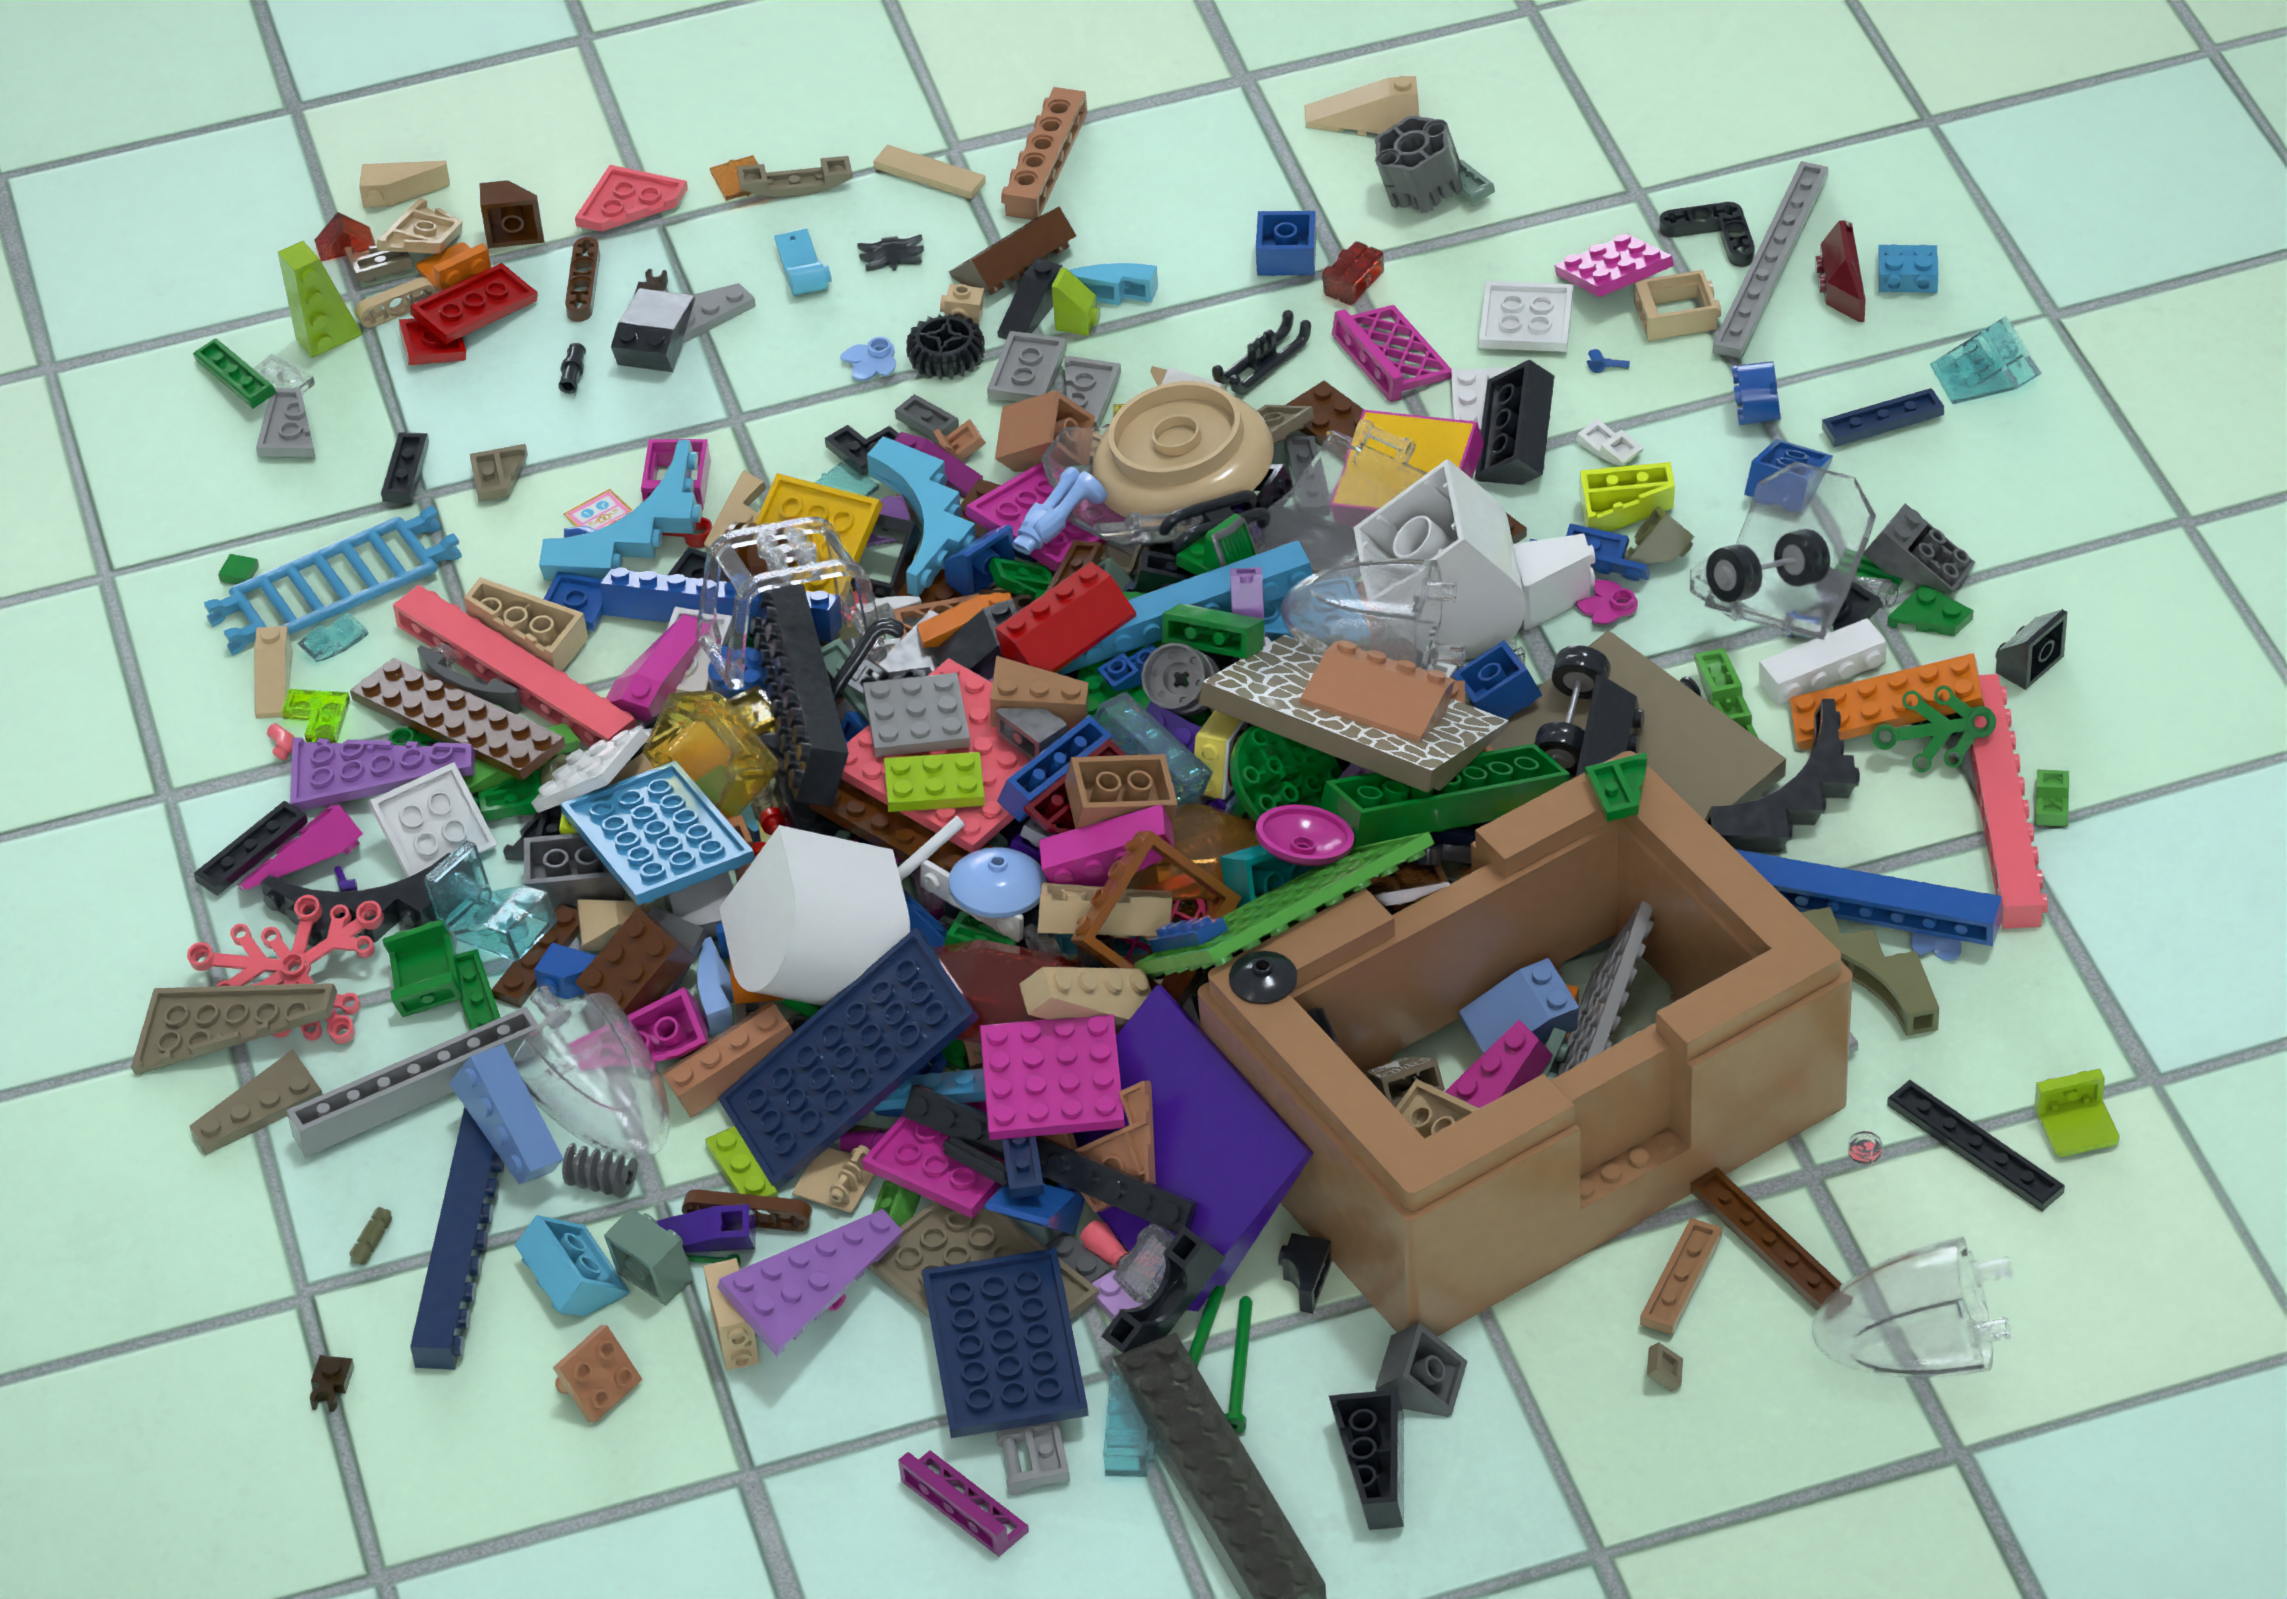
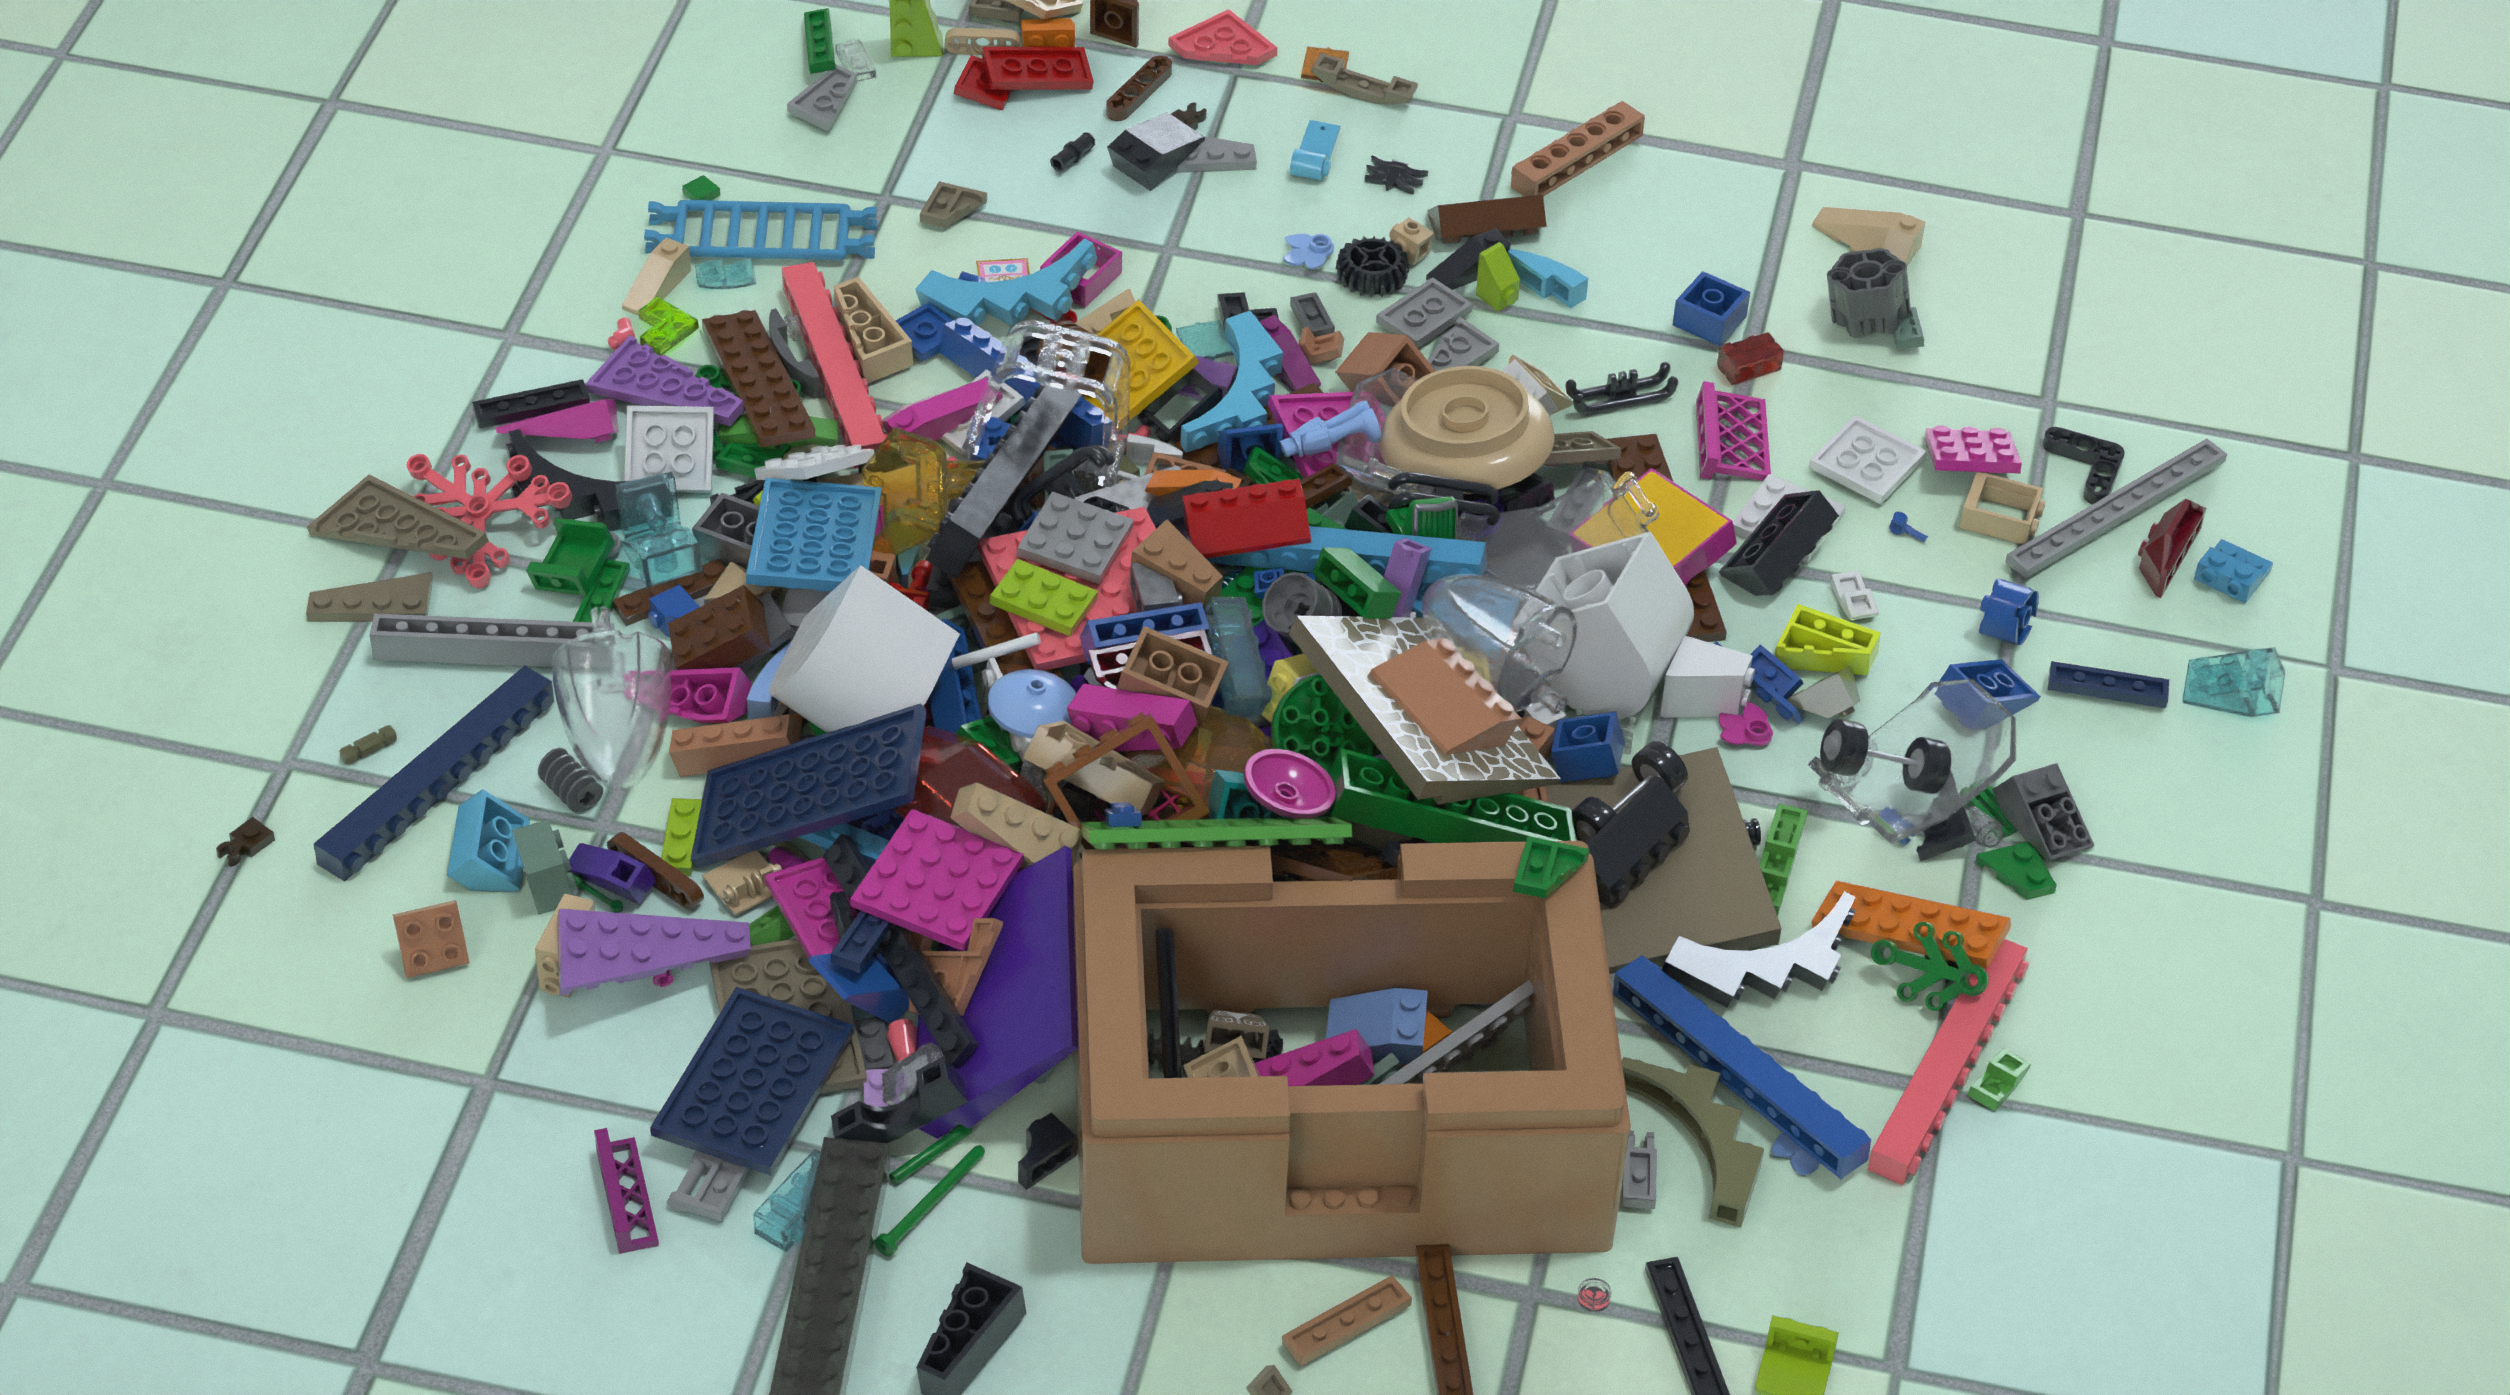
camera: 25 degrees right, 0 degrees up
dark purple hand [334,866,358,891] -> none
black plate [381,432,429,503] -> none
medium blue wedge [449,1044,564,1185] -> none
tan tile [873,145,986,200] -> none
black dish [1229,951,1297,1004] -> none
dark grey slope [1375,1322,1468,1417] -> none
white brick [1759,618,1887,706] -> none
black slope [1995,609,2068,690] -> none

